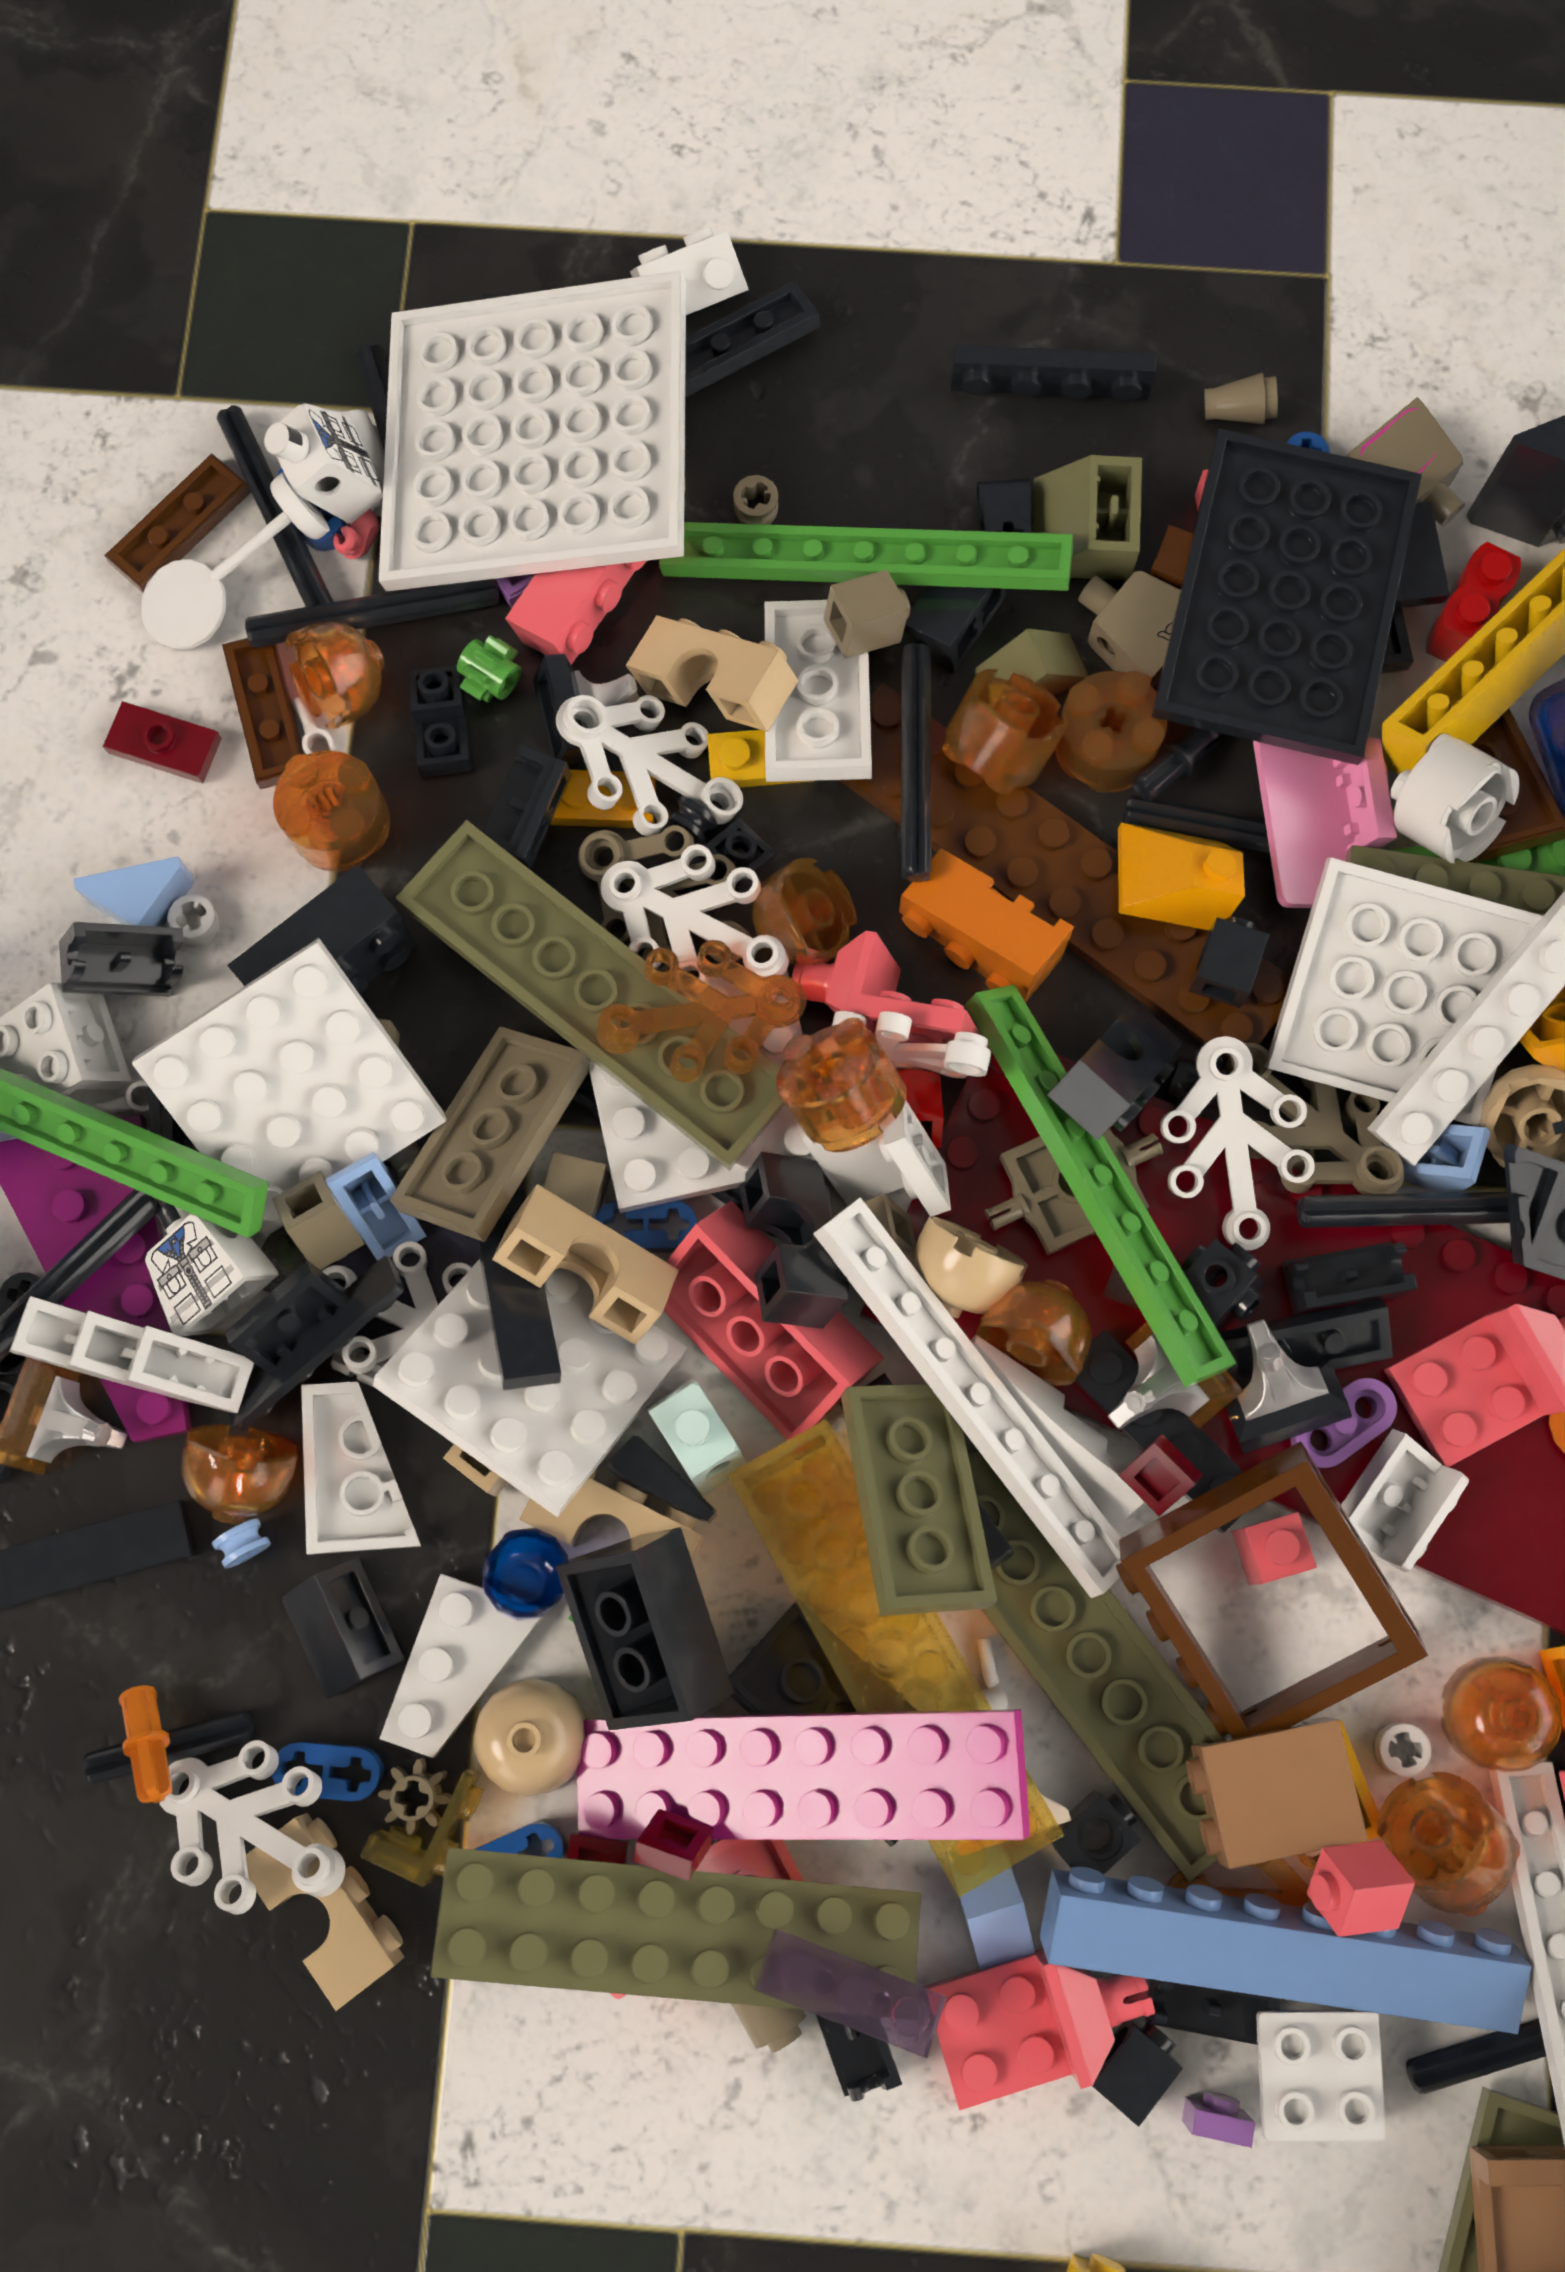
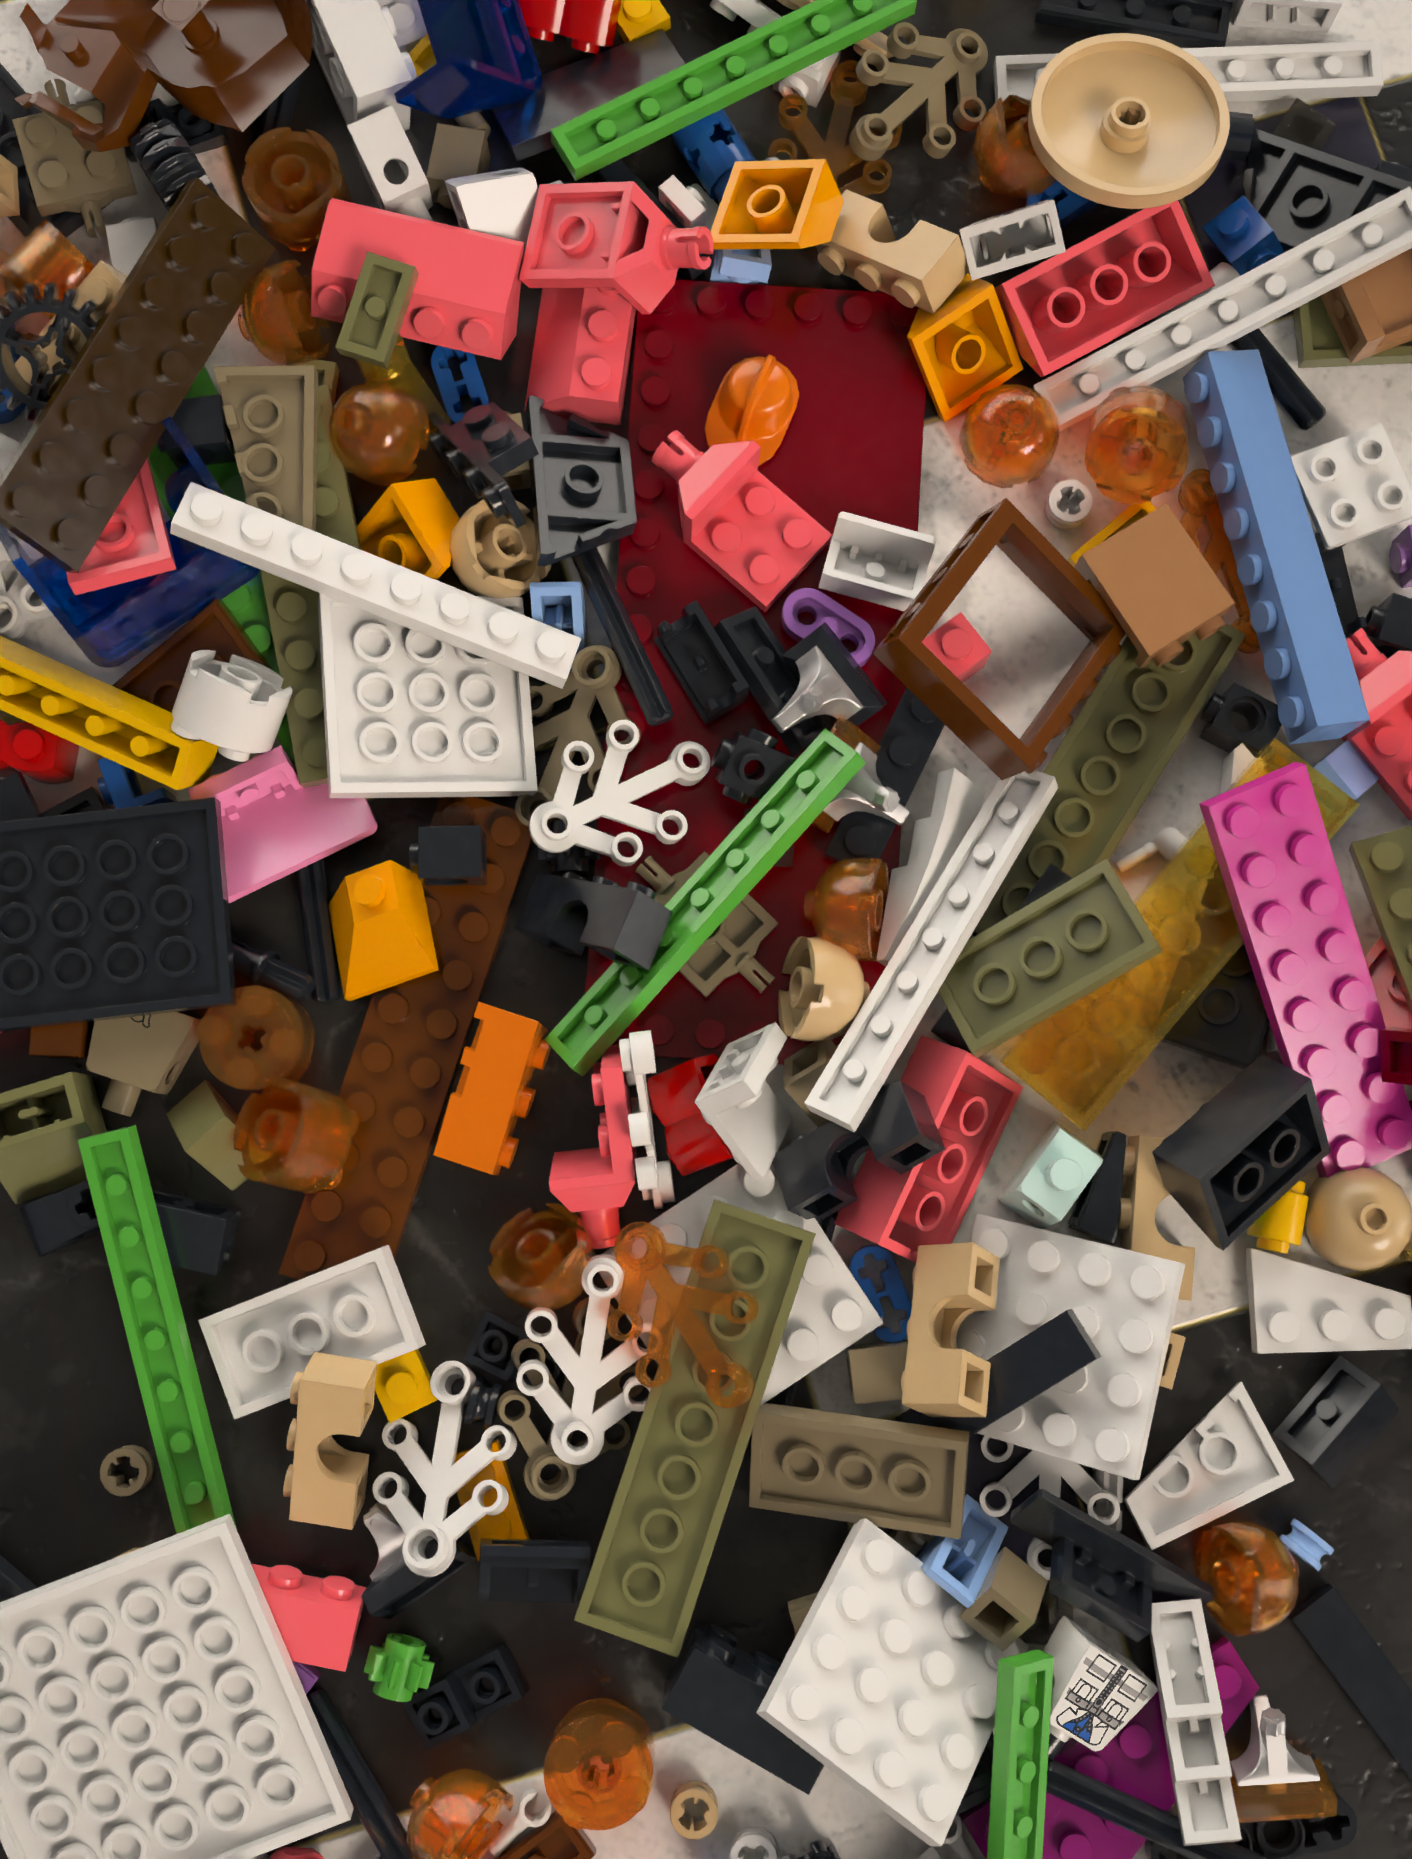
camera: 110 degrees left, 5 degrees up
clear blue hair [482,1528,568,1621] -> none
clear orange brick [776,1017,907,1152] -> none
dark tan brick [823,570,910,659] -> none
black axle [901,642,932,883] -> none
dark red plate [1118,1434,1203,1517] -> none
coral brick [1306,1840,1415,1937] -> none
none -> blue bracket [97,757,178,809]
none -> tan bush [670,1781,718,1839]
none -> yellow brick [1247,1181,1309,1254]

